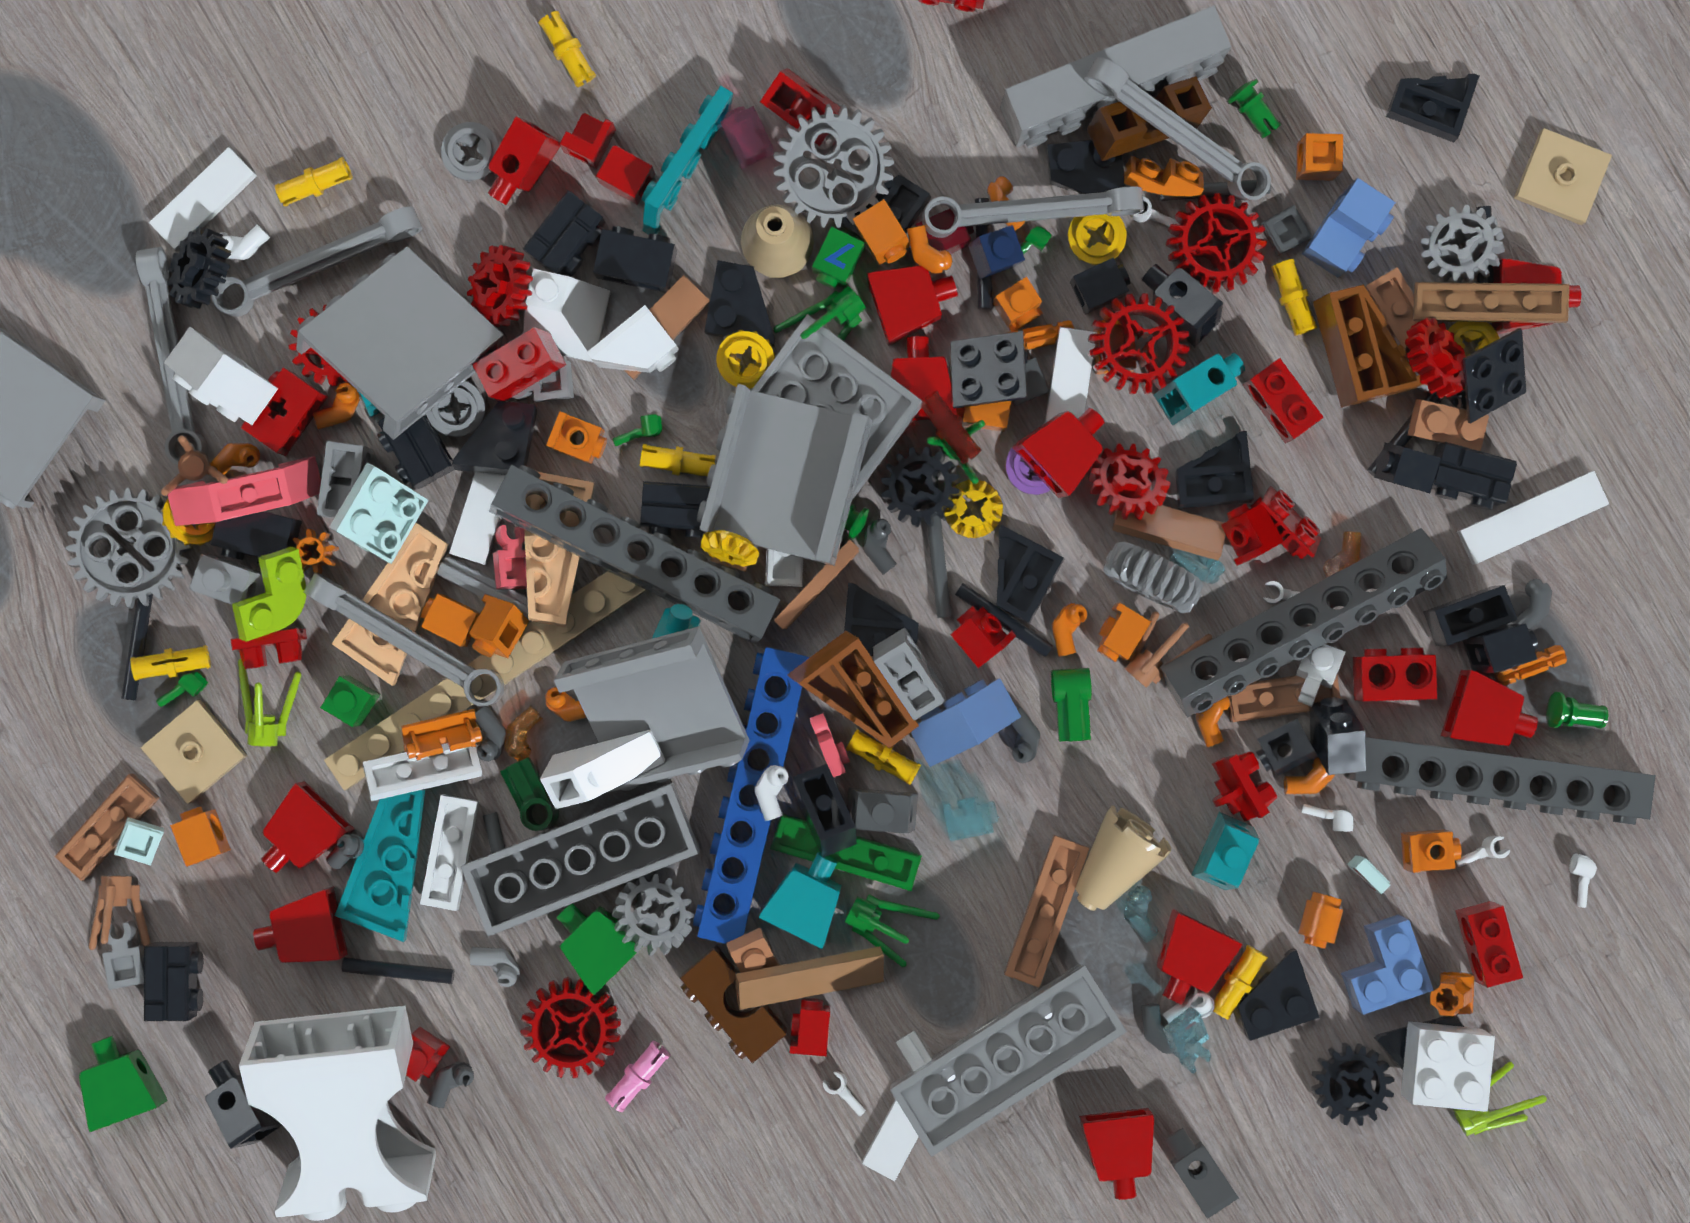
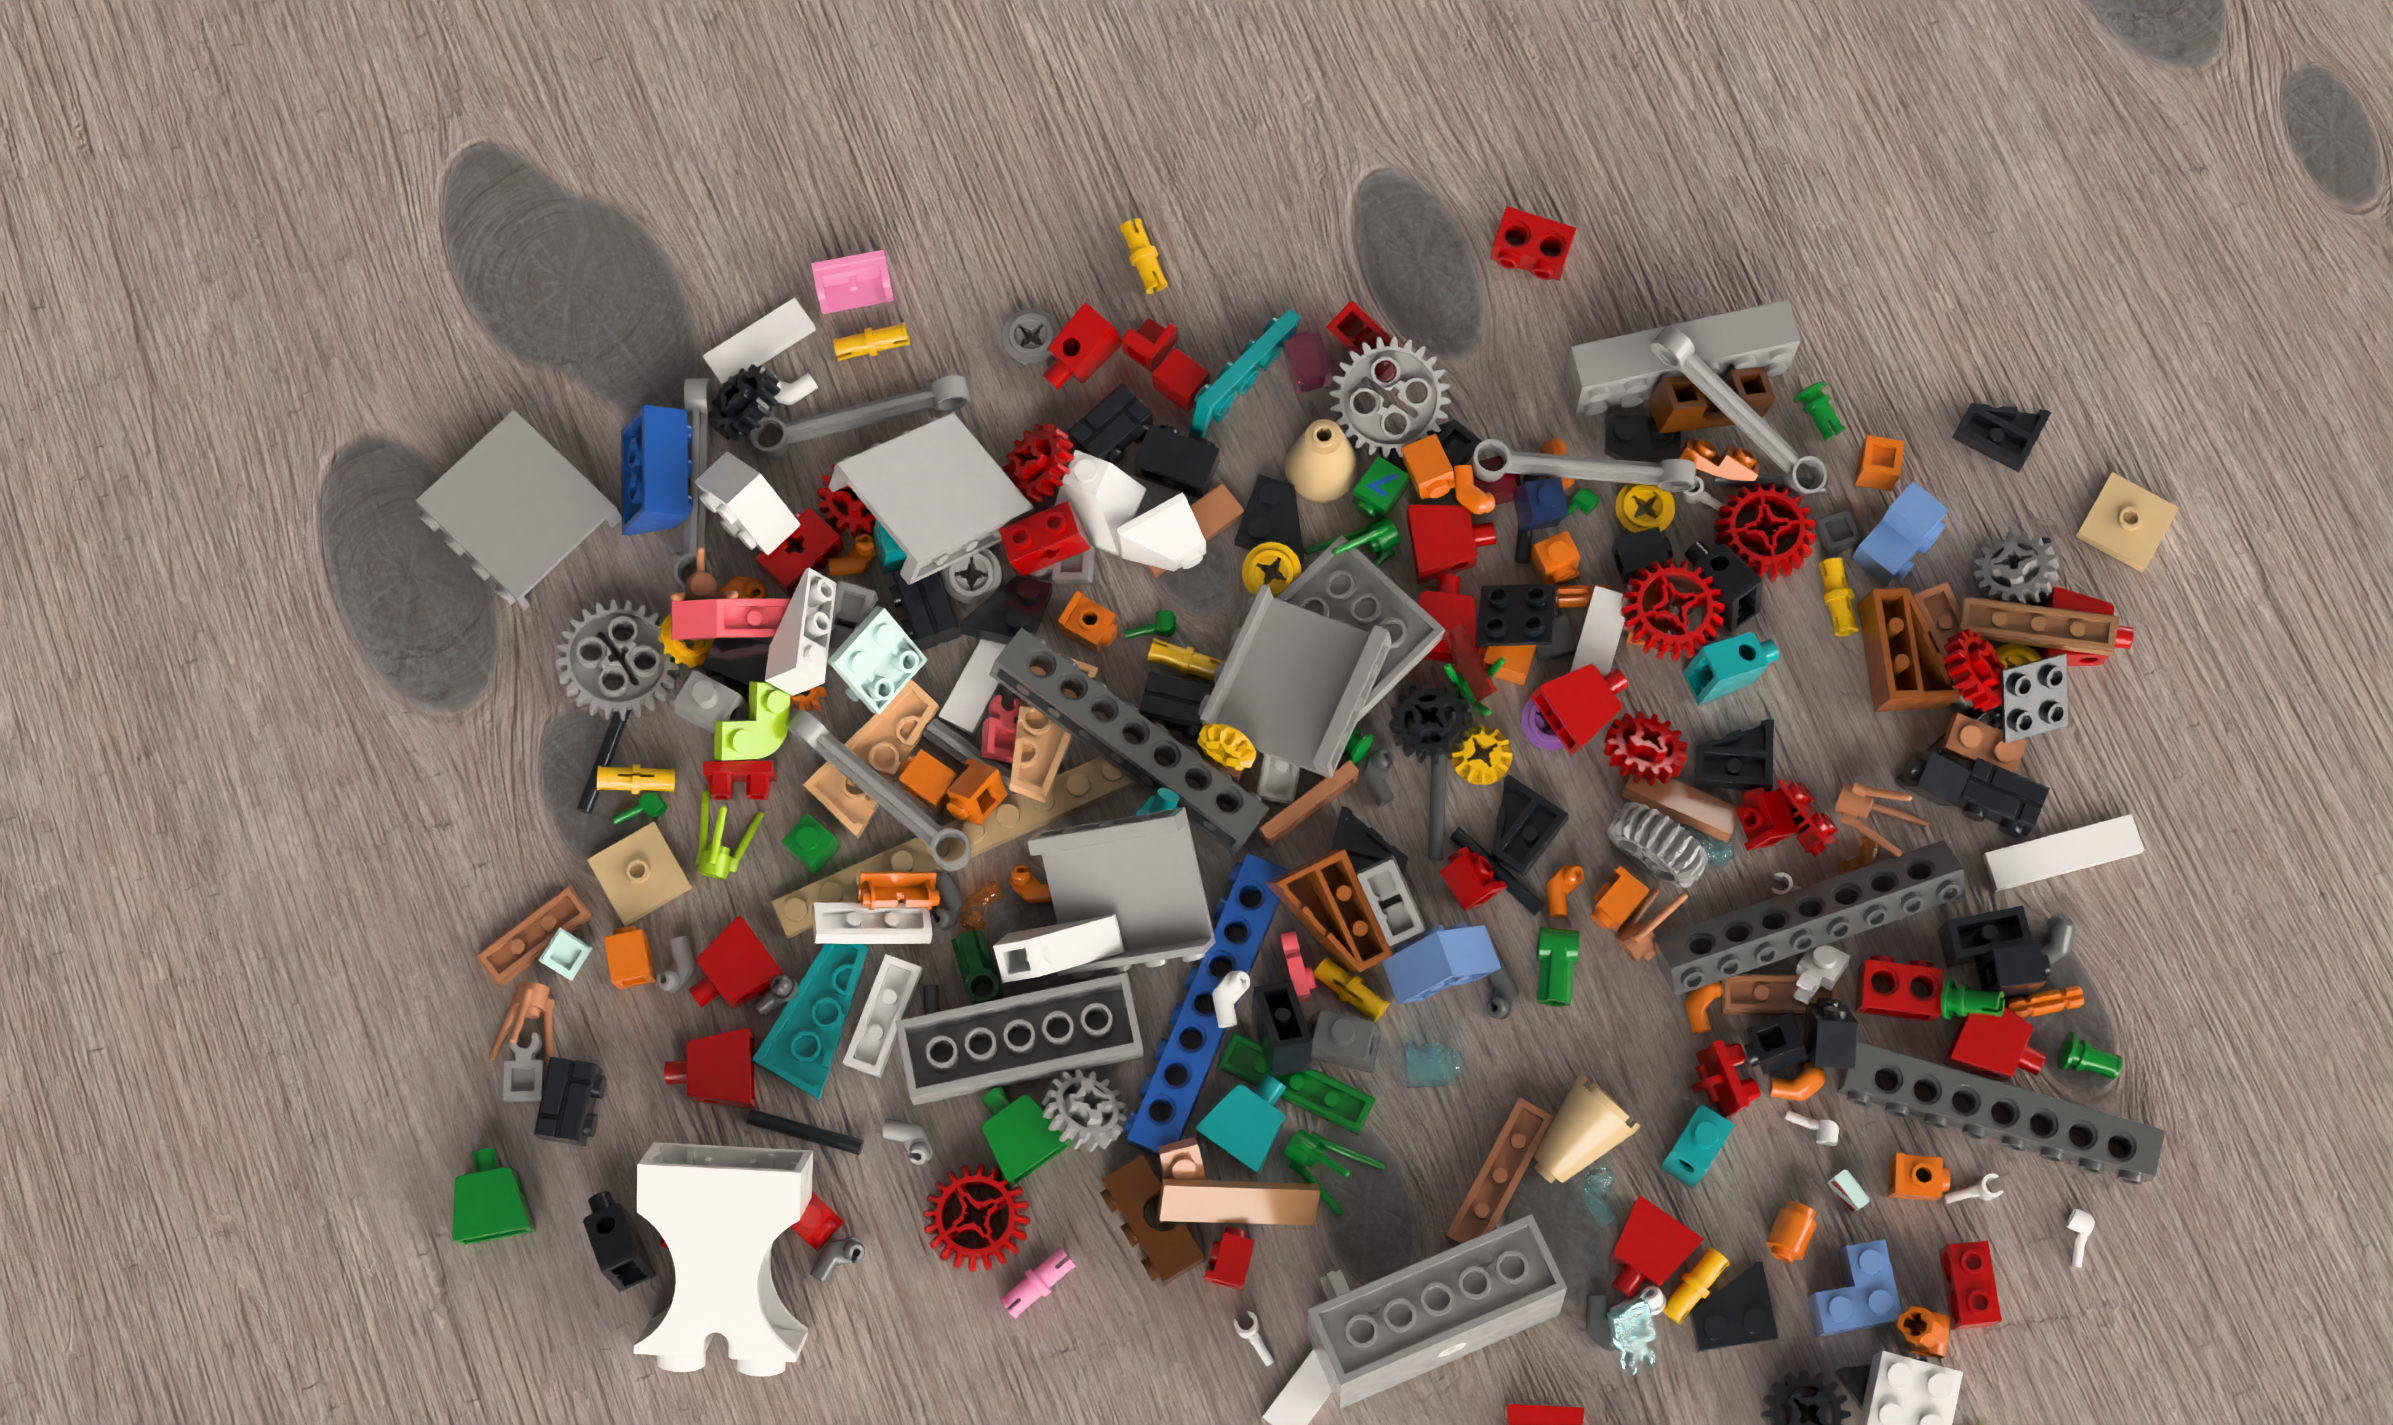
camera: 15 degrees right, 15 degrees down
red brick [1242,358,1324,444] -> none
none -> blue slope [621,405,693,536]
none -> light grey arm [657,936,695,993]
none -> white slope [765,568,837,696]
none -> bright pink hinge [811,250,894,314]
none -> nougat plant [1835,782,1929,857]
none -> green pin [1941,980,2005,1019]

